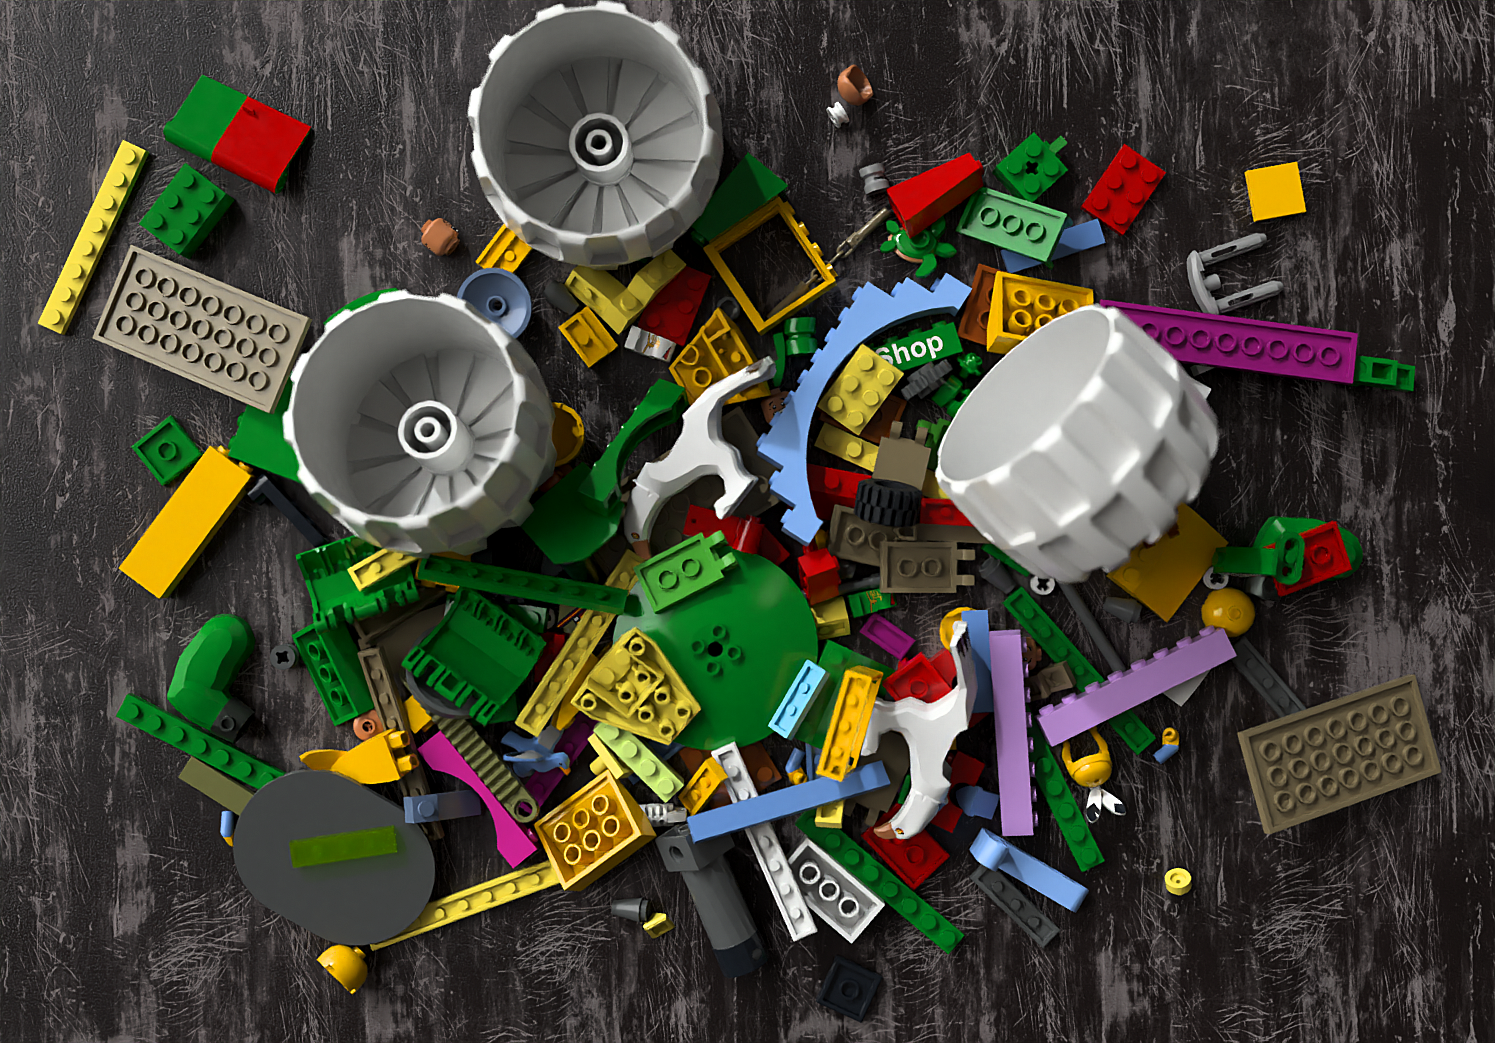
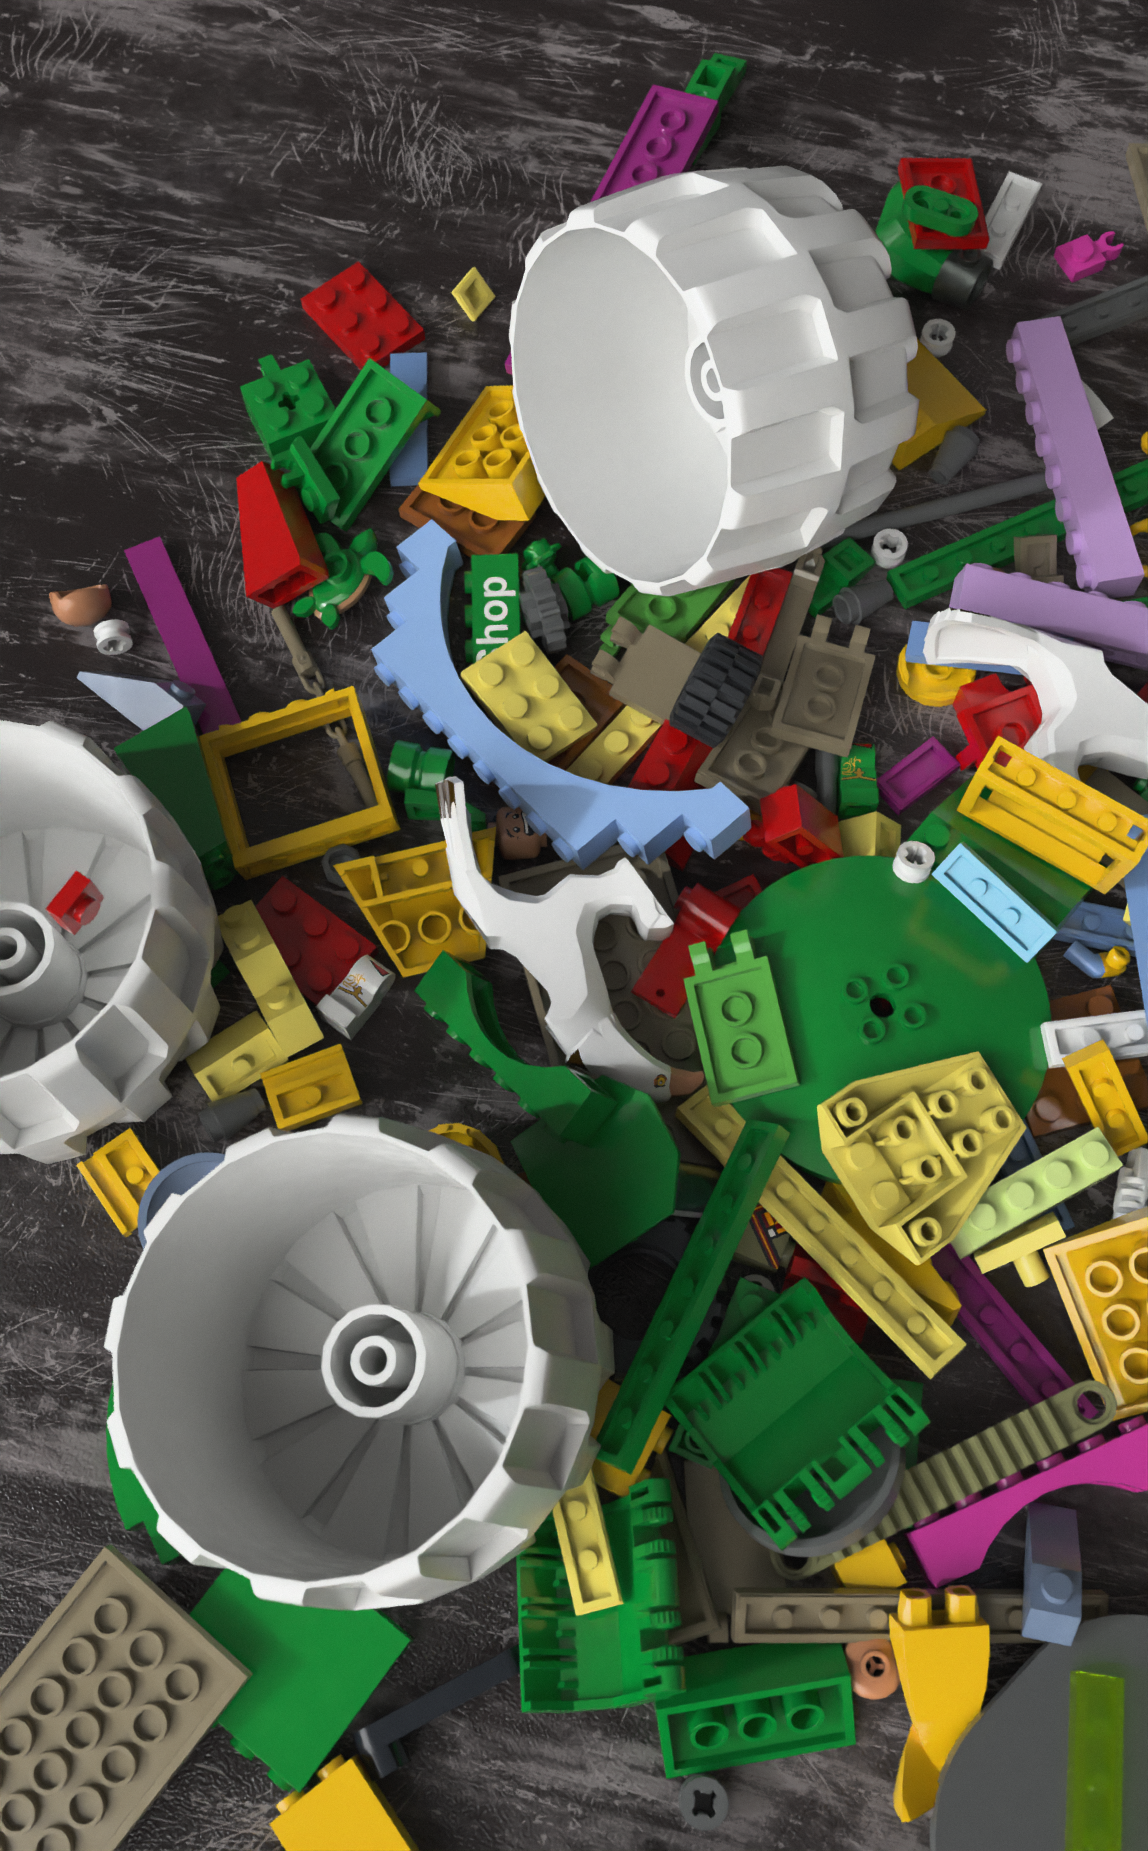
camera: 75 degrees left, 20 degrees down
nougat head [421,218,460,256] -> none
medium blue animal [501,714,570,778] -> none
light grey wheel [859,163,890,196] -> none
light grey piece [1187,233,1284,315] -> none
yellow cylinder [1201,587,1255,637] -> none
green slope [1212,547,1279,578] -> none
yellow tile [1245,162,1306,222] -> none
none -> red plate [46,871,105,935]
none -> slope [77,671,206,731]
none -> magenta tile [124,536,242,734]
none -> green plate [271,436,340,524]
none -> light yellow slope [451,267,496,322]
none -> white bush [892,841,935,883]
none -> white tile [980,172,1042,270]
none -> dark pink plate [1053,231,1123,283]

